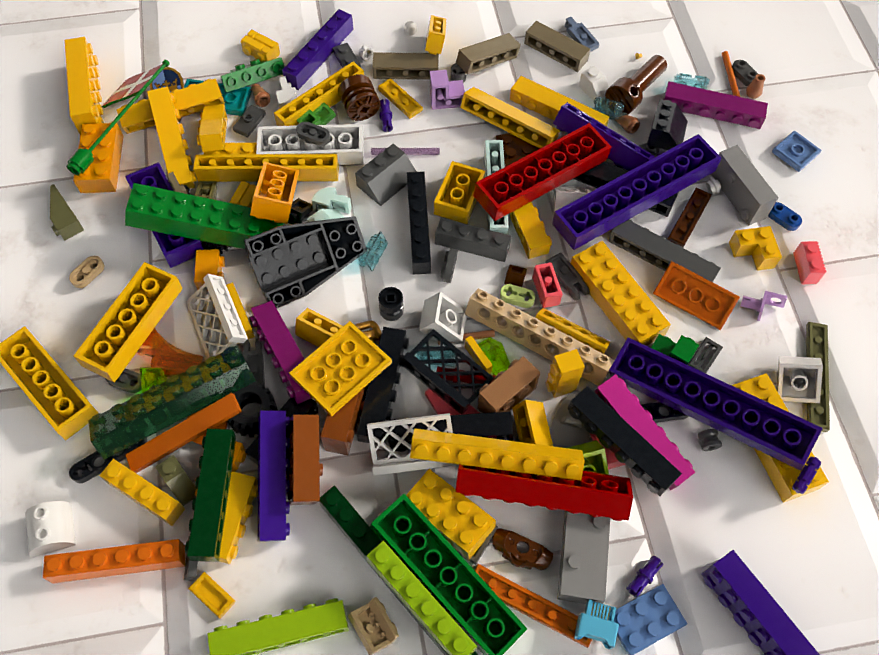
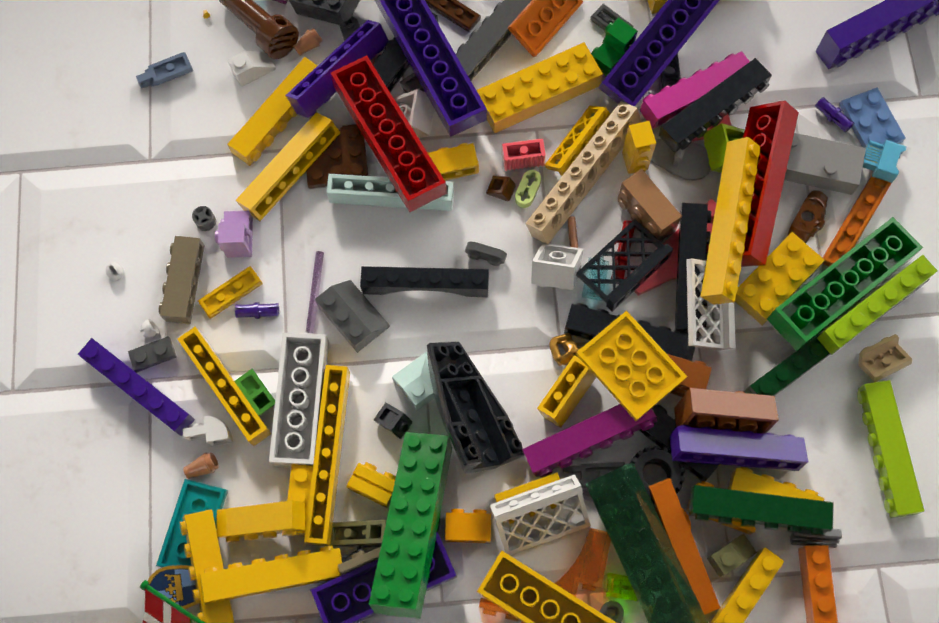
camera: 80 degrees left, 10 degrees up
yellow tile [188,572,236,619] -> none
green bracket [221,57,285,92] -> none
dark grey plate [233,105,266,138] -> none
yellow brick [241,29,280,62] -> none
light orange brick [250,162,299,224] -> none
dark grey plate [296,122,330,146] -> none
light aqua brick [312,187,352,214] -> none
reddish brown wheel [338,74,381,121] -> none
clear light blue hinge [358,231,388,271] -> none
black wheel [378,287,404,321] -> none
yellow brick [425,15,446,55] -> none
yellow brick [434,161,485,224] -> none
dark grey brick [435,218,511,262] -> none
dark tan brick [456,33,521,75] -> none
yellow tile [464,336,493,374] -> none
clear neon green slope [478,337,510,375] -> none
yellow brick [512,400,553,446] -> none
dark tan brick [524,21,590,72] -> none
dark grey hinge [545,252,590,301] -> none
clear light blue hinge [592,96,627,119] -> none
dark grey wheel [698,429,723,451] -> none

